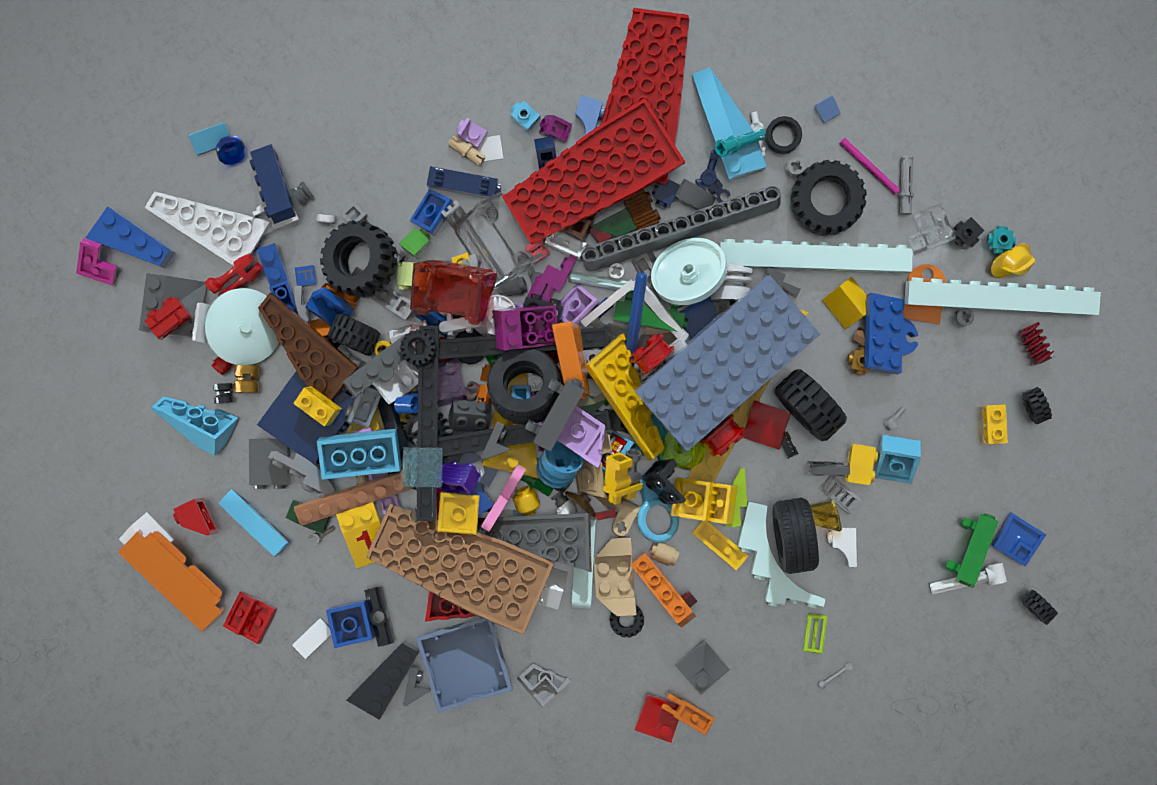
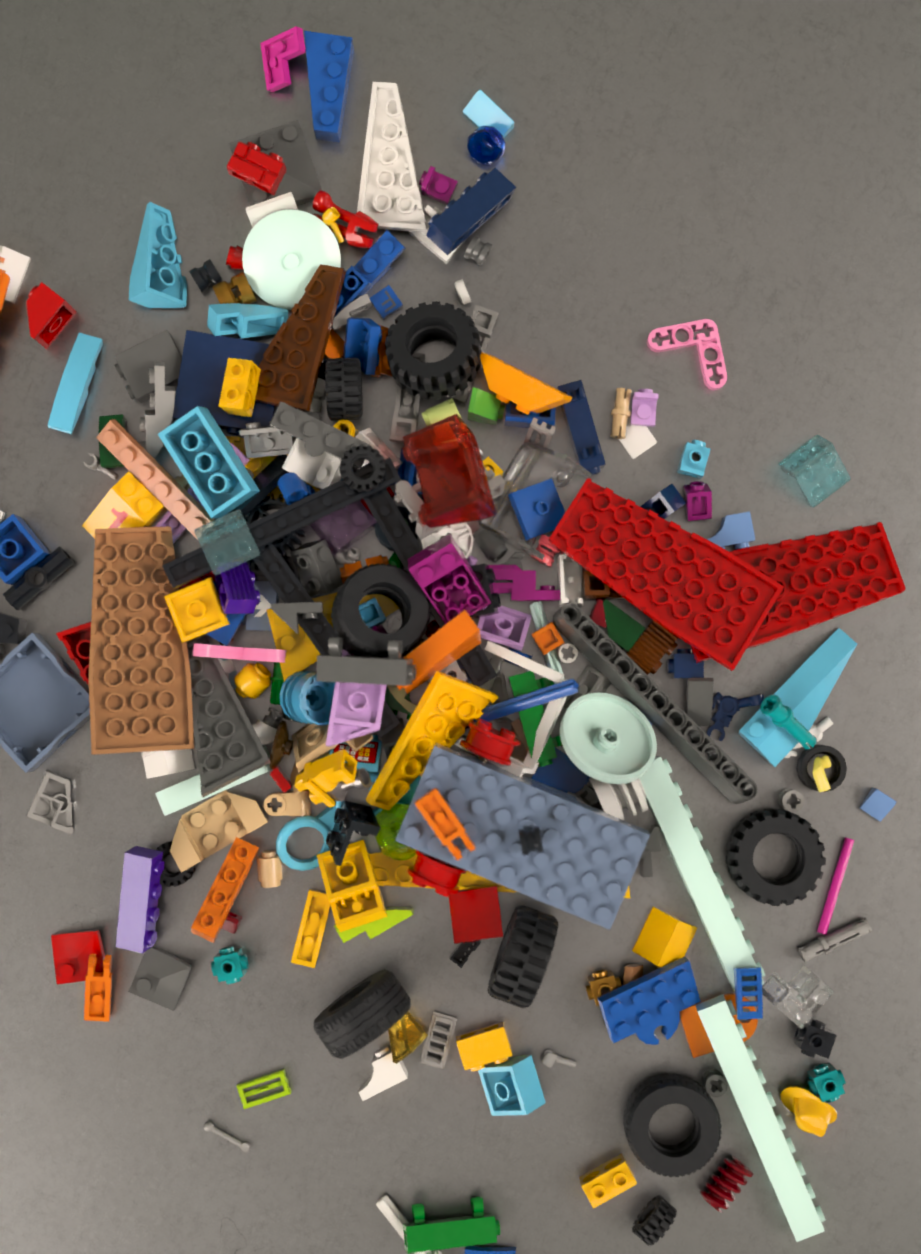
camera: 65 degrees right, 0 degrees up
light aqua arch [737,501,826,609] -> none
dark grey plate [808,461,850,476] -> none
none -> brick [116,846,164,954]
none -> medium azure slope [207,303,289,339]
none -> teal brick [211,946,249,984]
none -> yellow hand [322,207,344,243]
none -> orange hinge [414,787,476,861]
none -> magenta bracket [419,166,458,205]
none -> light orange wedge [480,352,573,415]
none -> blue plate [508,478,565,541]
none -> black wheel [518,826,544,856]
none -> orange tile [531,622,565,656]
none -> black tyre [623,1074,722,1177]
none -> bright pink beam [647,319,727,390]
none -> blue slope [733,967,763,1020]
none -> clear light blue bracket [779,434,851,508]
none -> light yellow arm [813,755,831,792]

